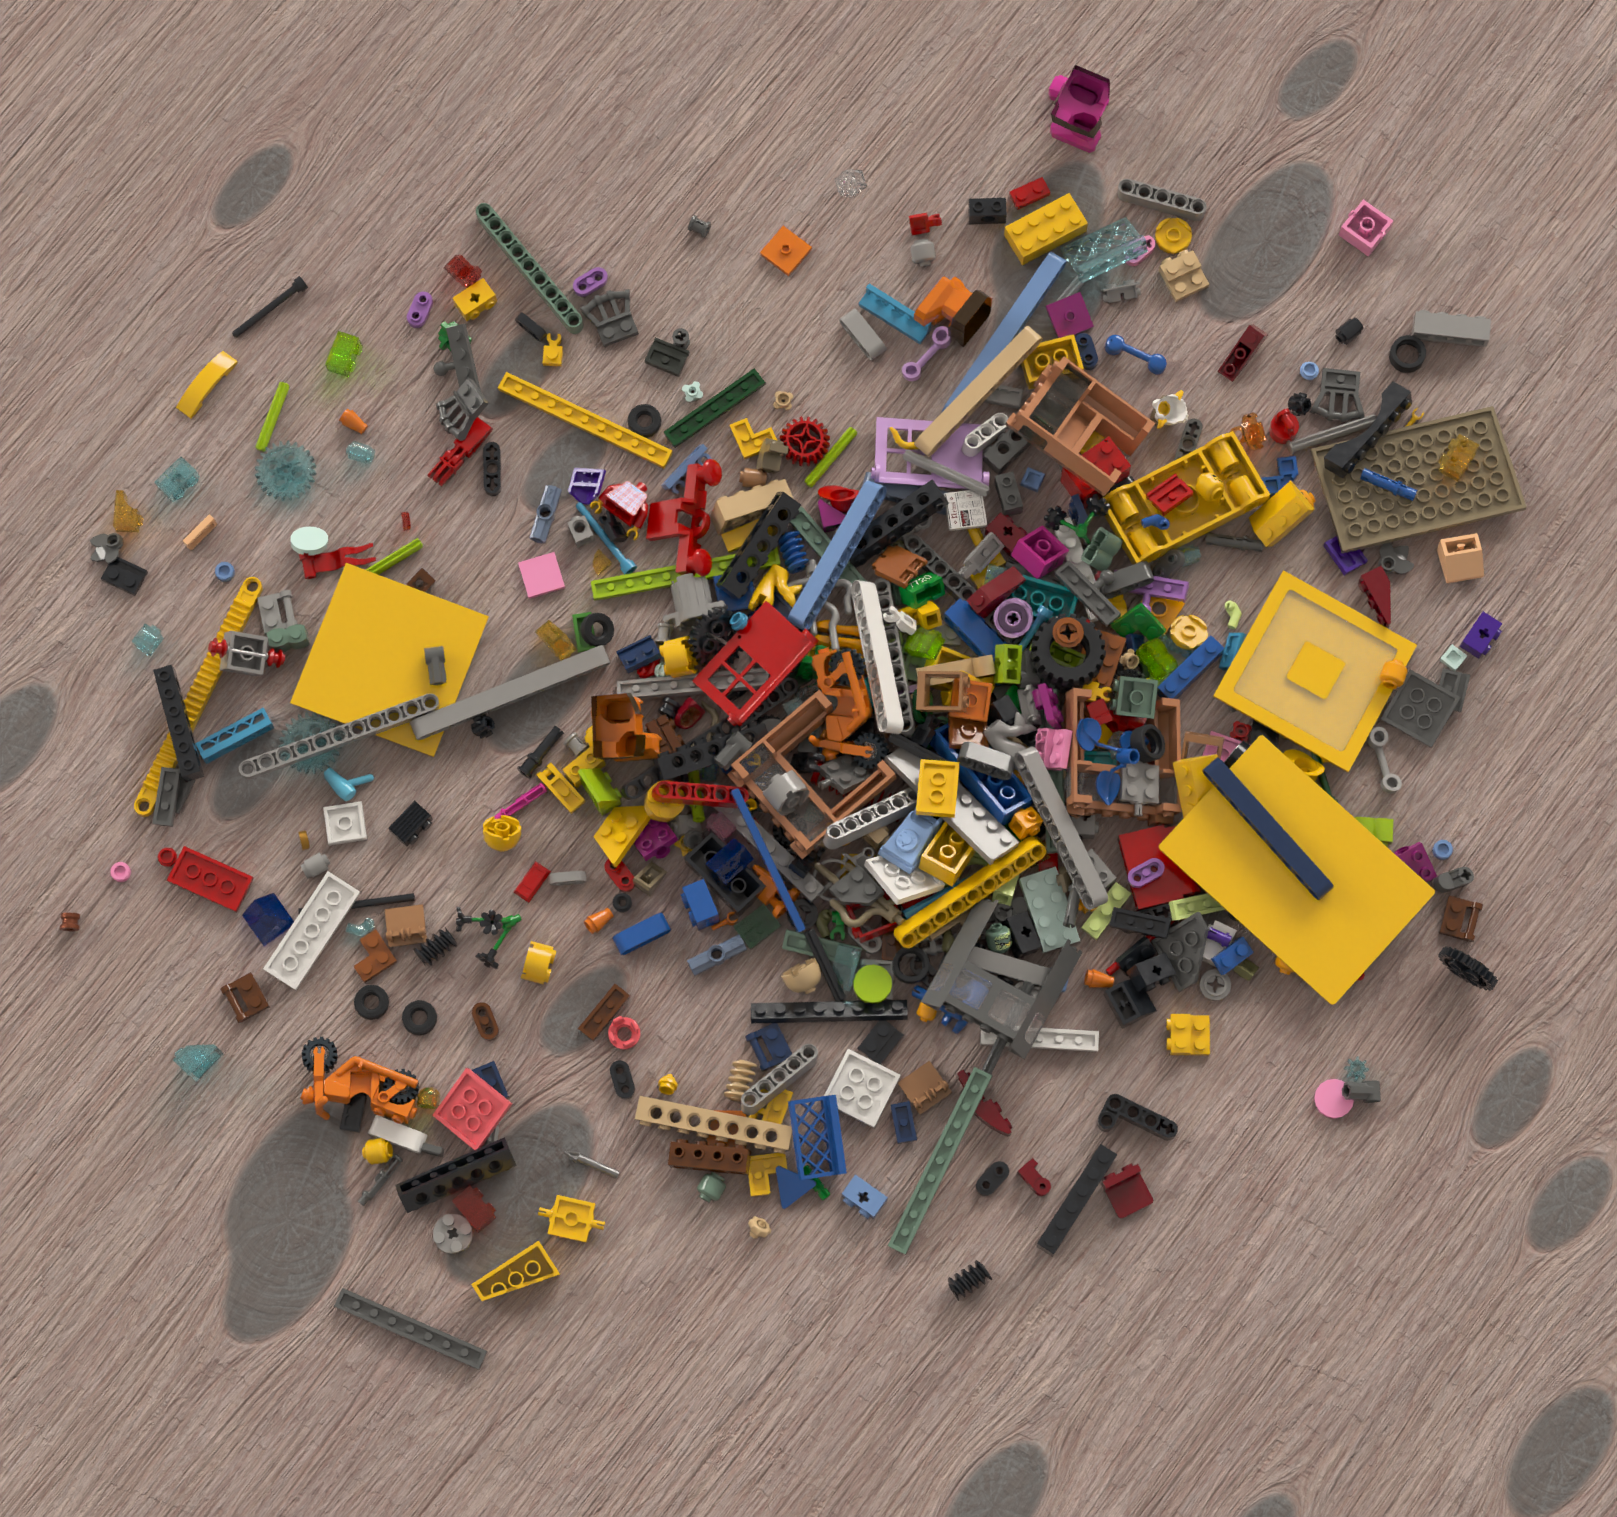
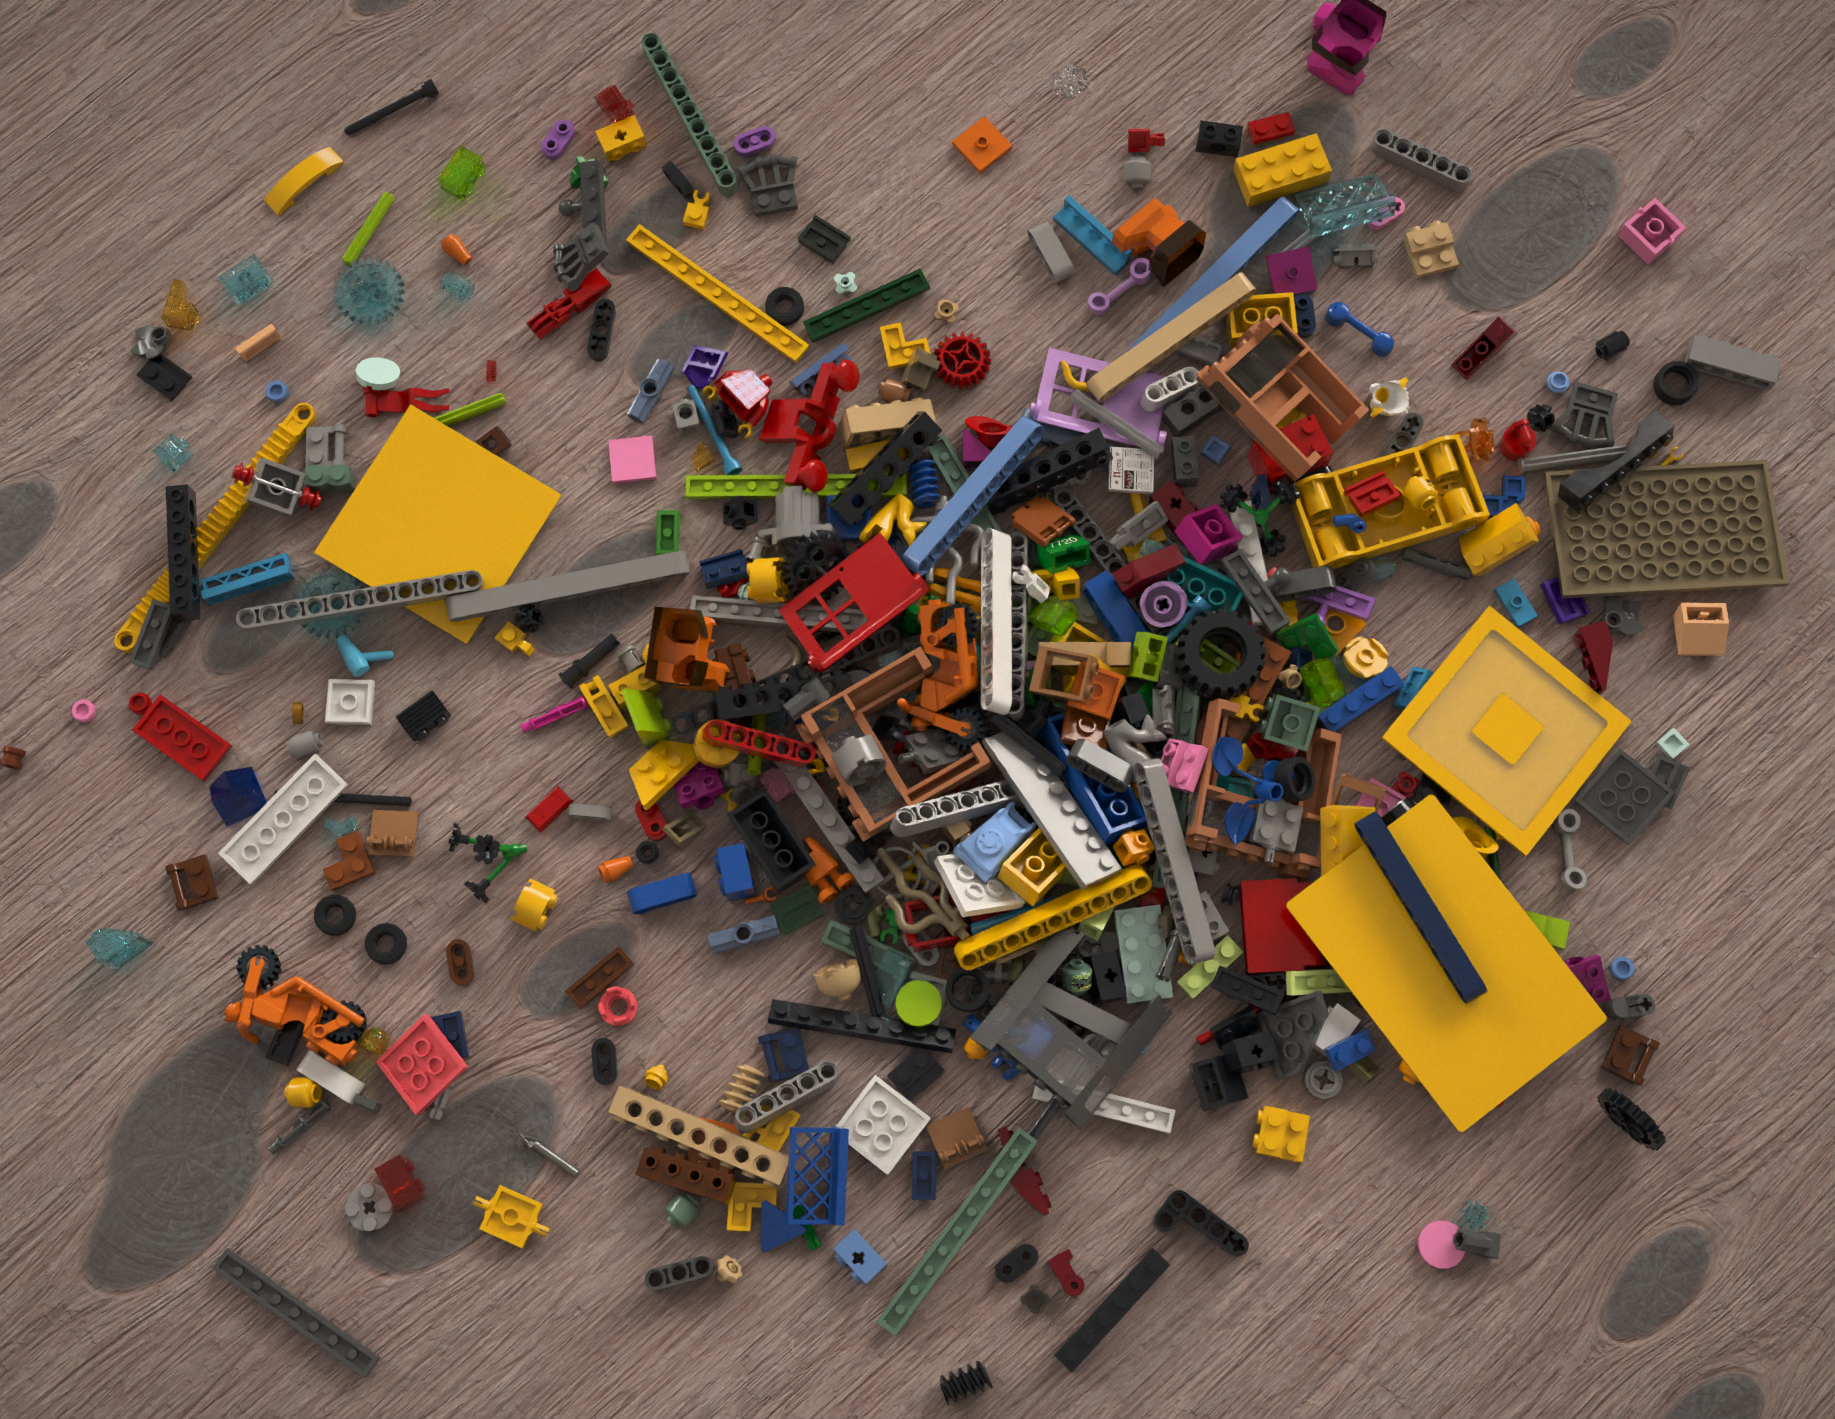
camera: 10 degrees right, 0 degrees up
black brick [395,1137,517,1213] -> none
black piece [413,927,458,966] -> none
dark grey piece [424,646,447,685] -> none
yellow wedge [471,1241,560,1301] -> none
yellow cylinder [483,815,521,852] -> none
clear yellow arch [535,620,576,661] -> none
black tyre [580,612,614,647] -> none
black wheel [657,697,681,720] -> none
dark grey bush [672,328,690,349] -> none
rock [674,697,705,729] -> none
dark grey bush [687,215,711,238] -> none
clear blue panel [706,839,754,885] -> none
dark azure plate [730,612,748,630] -> none
blue tile [730,788,805,932] -> none
lime axle [804,427,857,488] -> none
dark grey plate [829,865,885,906] -> none
yellow plate [916,759,960,818] -> none
magenta plate [1032,683,1064,730] -> none
dark orange gear [1052,617,1084,648] -> none
sand green brick [1081,527,1123,572] -> none
orange cone [1084,969,1114,988] -> none
red panel [1085,698,1113,725] -> none
dark red bracket [1101,1163,1154,1219] -> none
medium lavender plate [1127,858,1164,888] -> none
yellow tile [1155,218,1192,254] -> none
dark purple pin [1207,927,1232,947] -> none
yellowish green arm [1224,600,1242,629] -> none
blue pin [1360,468,1418,501] -> none
light orange head [1380,659,1407,689] -> none
clear yellow brick [1438,434,1479,482] -> none
dark purple brick [1459,611,1502,659] -> none
none -> yellow plate [494,621,535,657]
none -> dark grey beam [645,1256,715,1291]
none -> black brick [723,496,758,530]
none -> clear smoke plate [1020,1285,1049,1314]
none -> black bush [1221,882,1239,906]
none -> dark azure plate [1494,579,1538,628]

